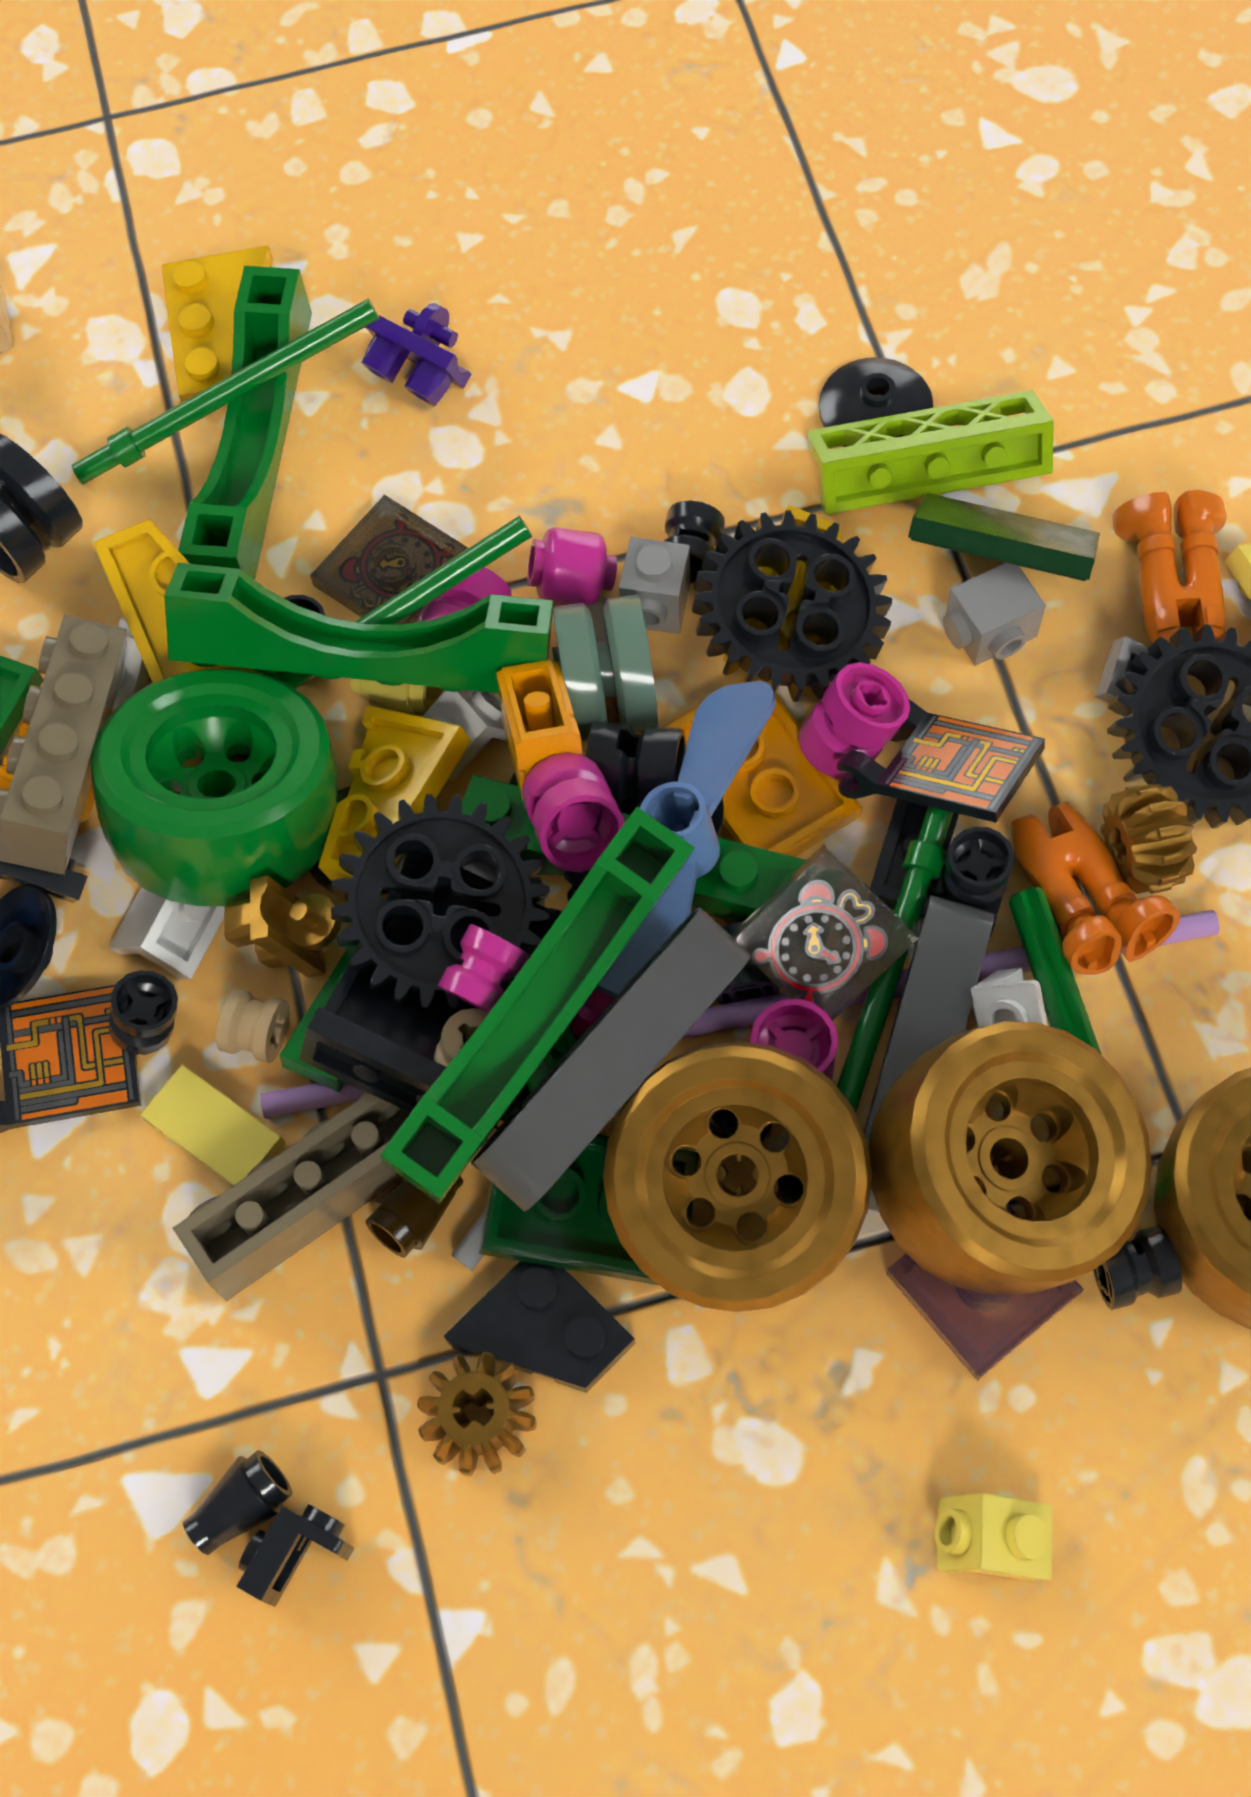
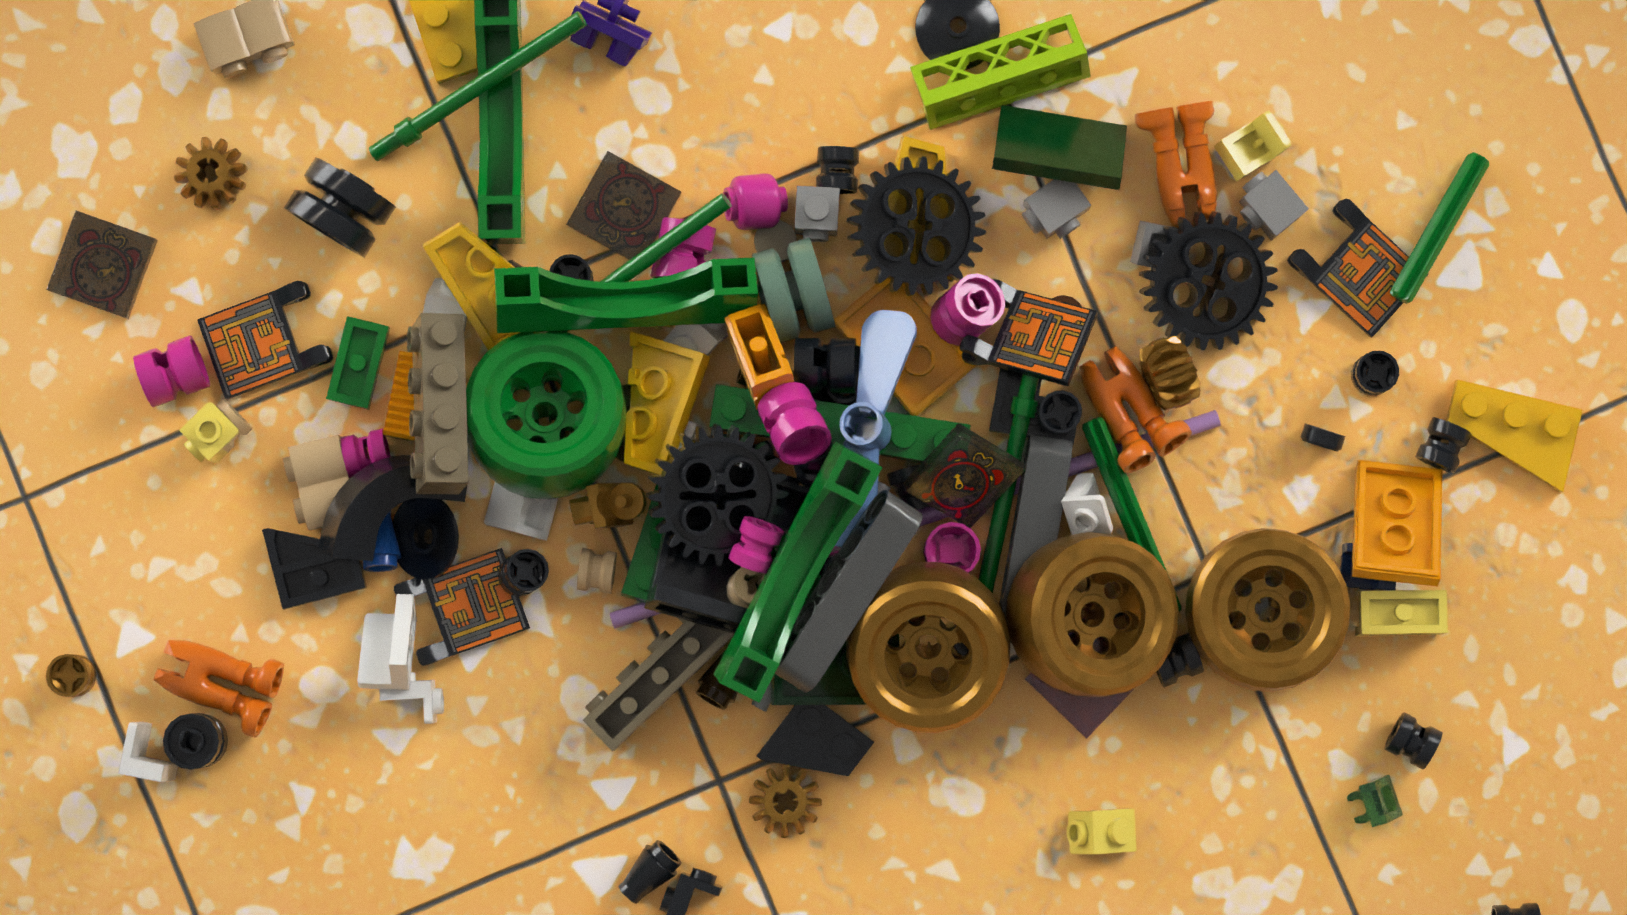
camera: 10 degrees left, 20 degrees up
light yellow tile [140,1064,286,1186] -> none

